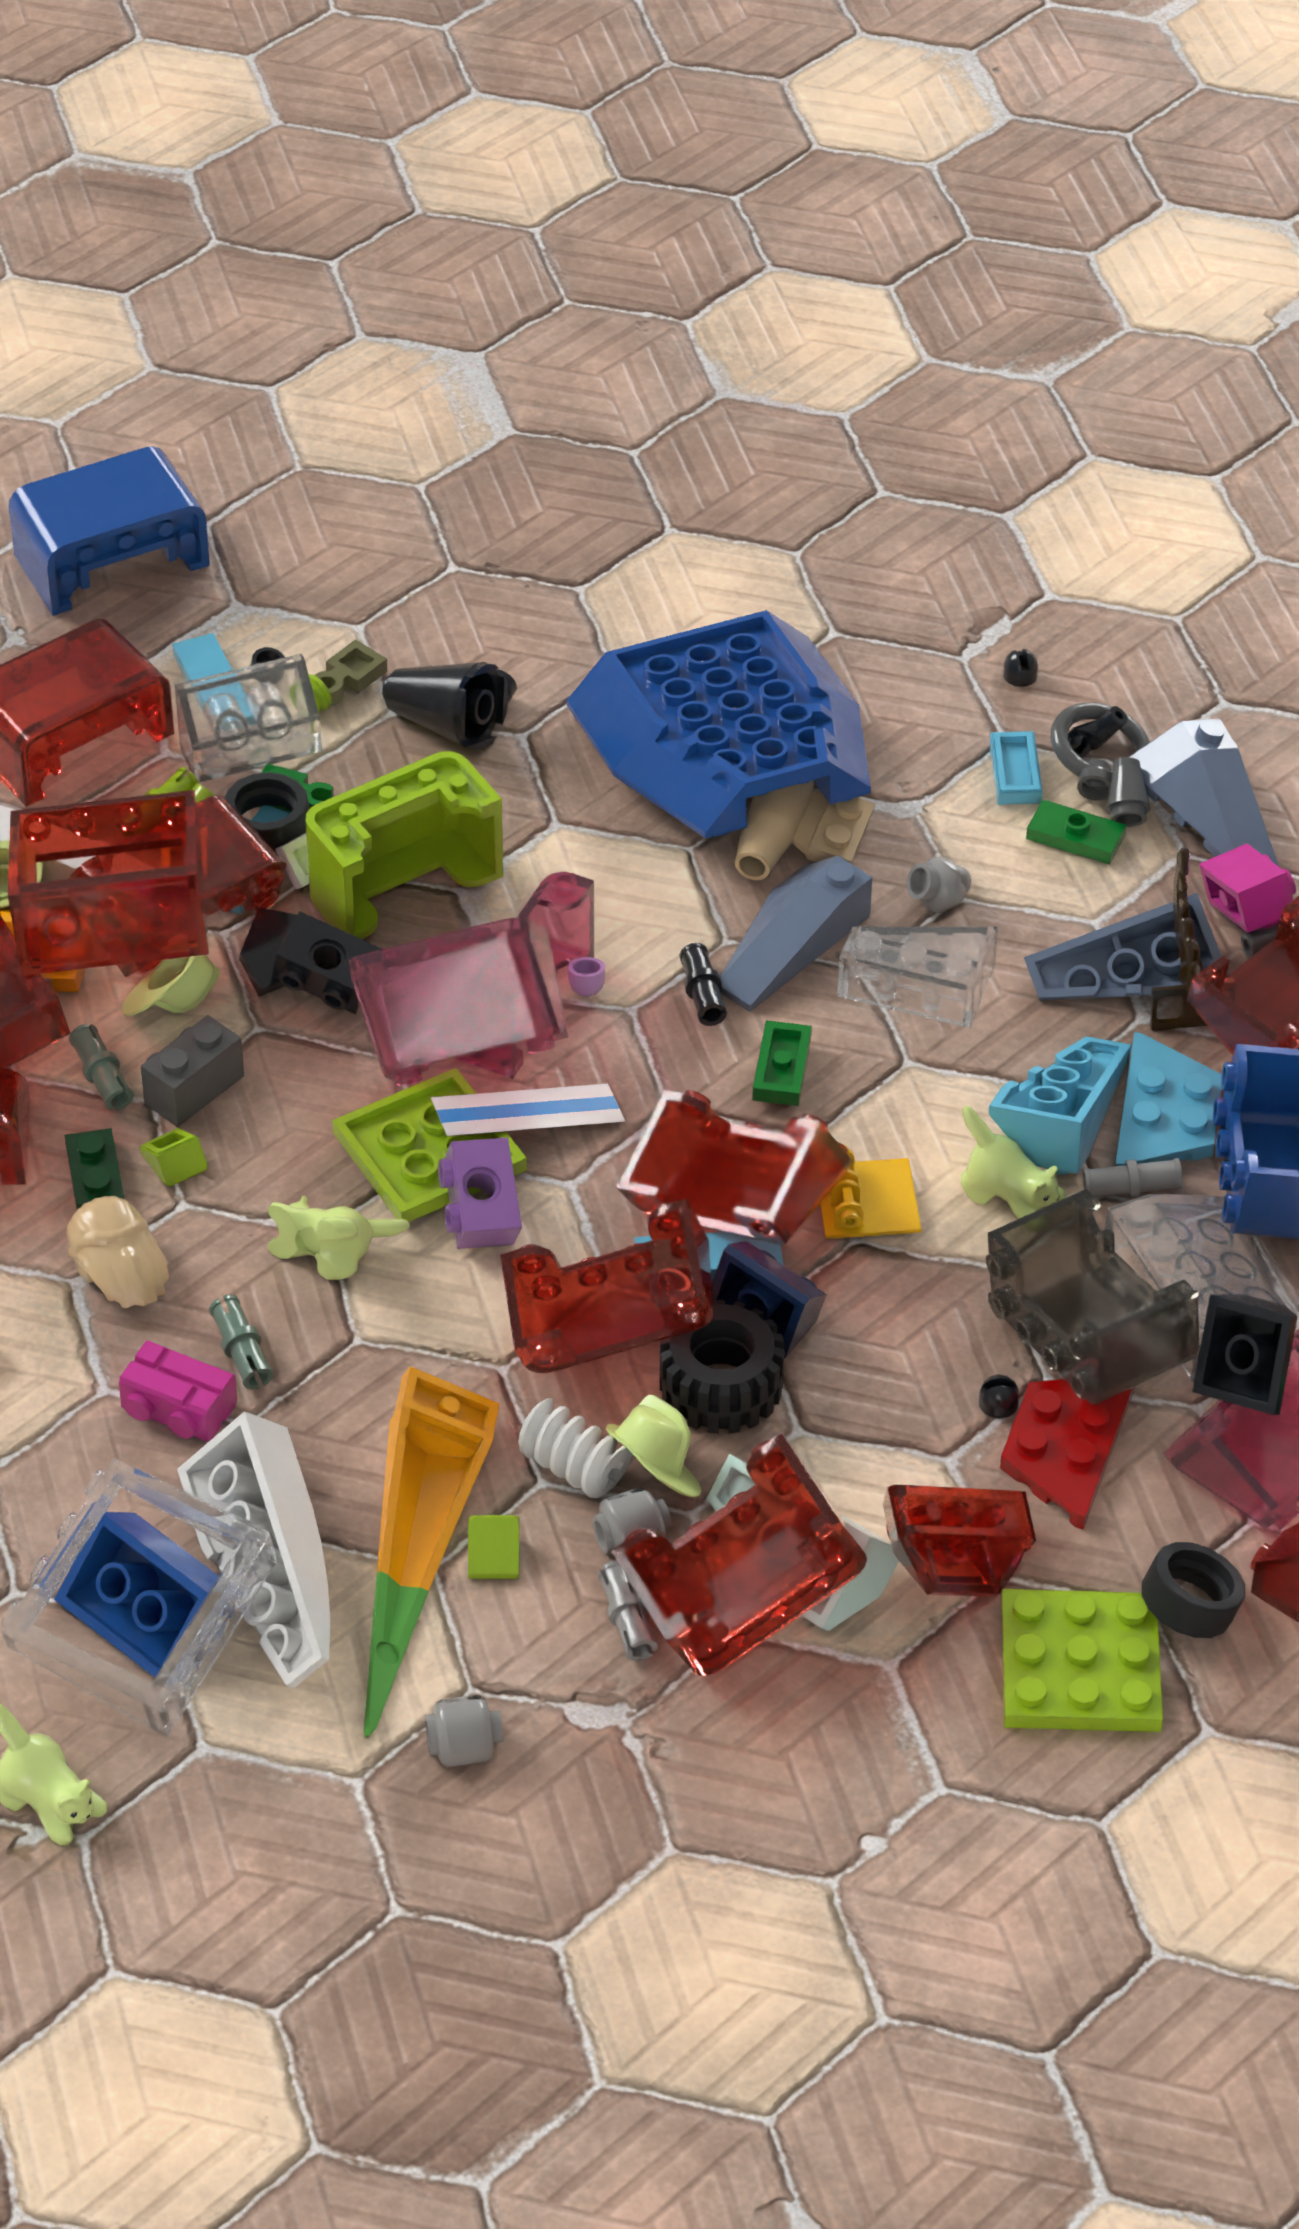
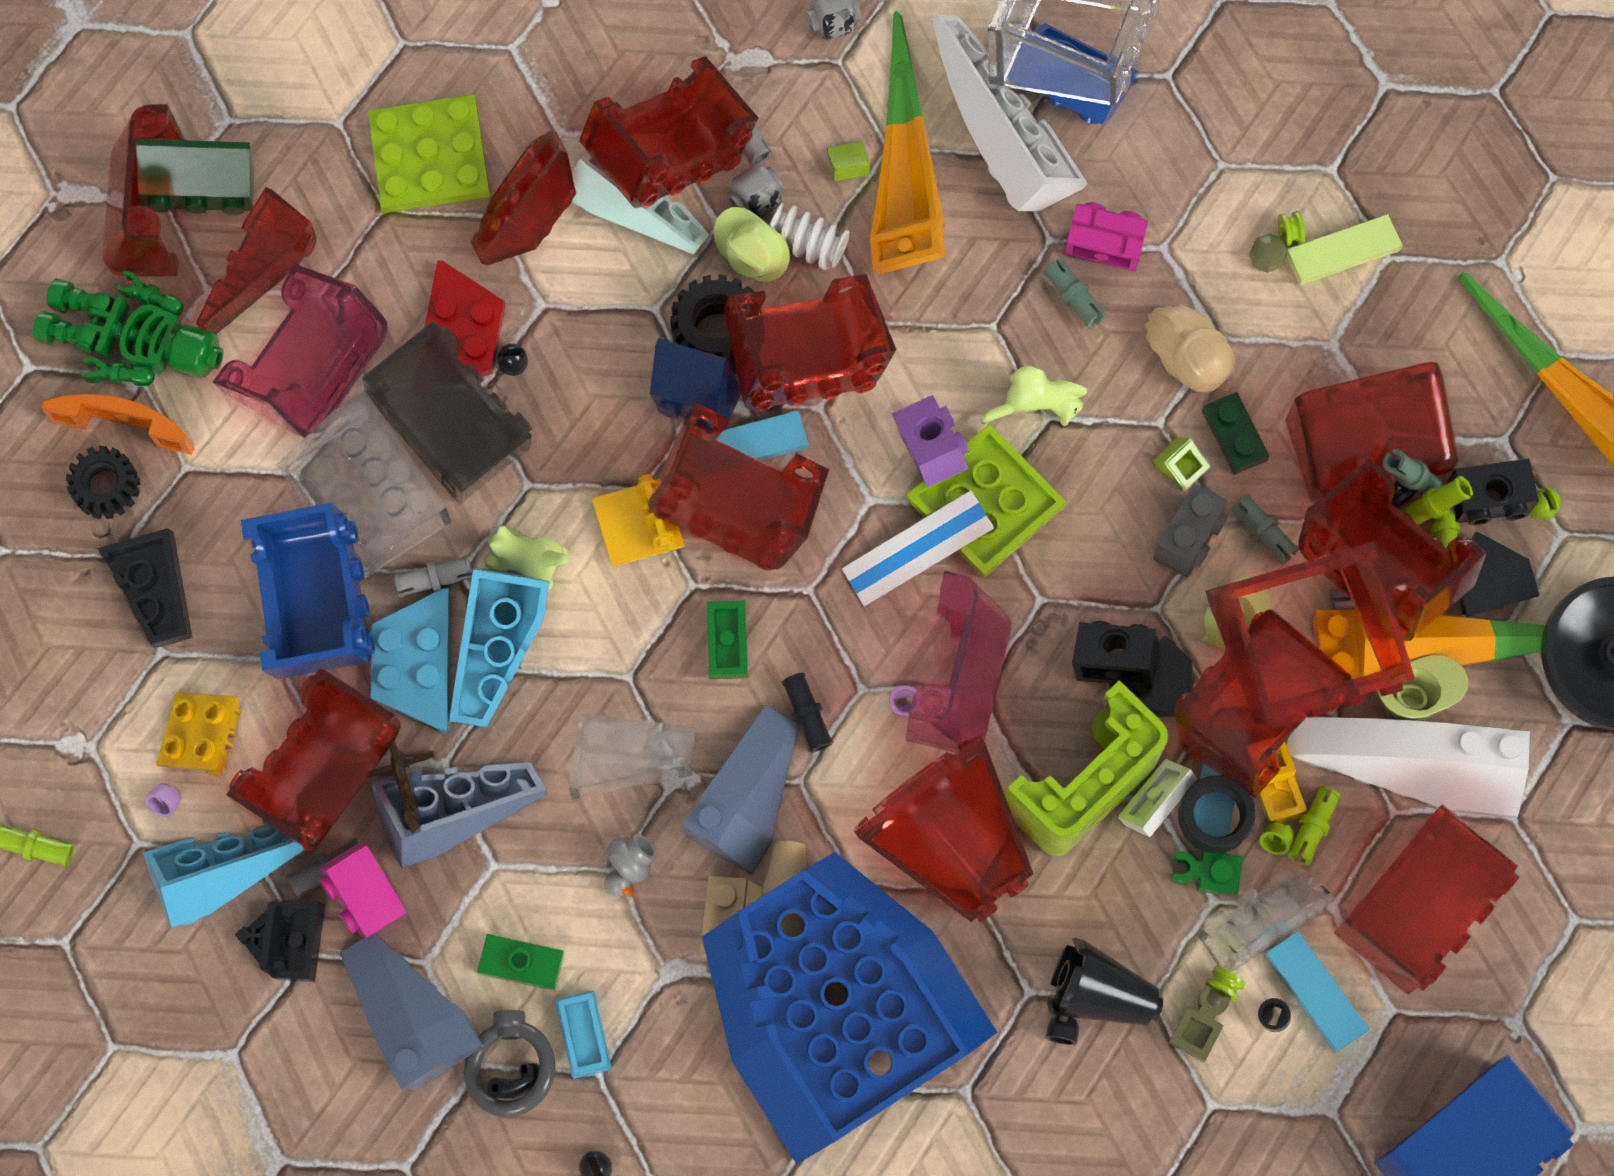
camera: 170 degrees right, 25 degrees up
clear pink windscreen [348,917,569,1085] -> none
dark grey cone [1106,757,1151,827] -> none
black tyre [1141,1542,1245,1638] -> none
black slope [1192,1294,1298,1415] -> none
none -> clear red cone [854,736,1034,922]

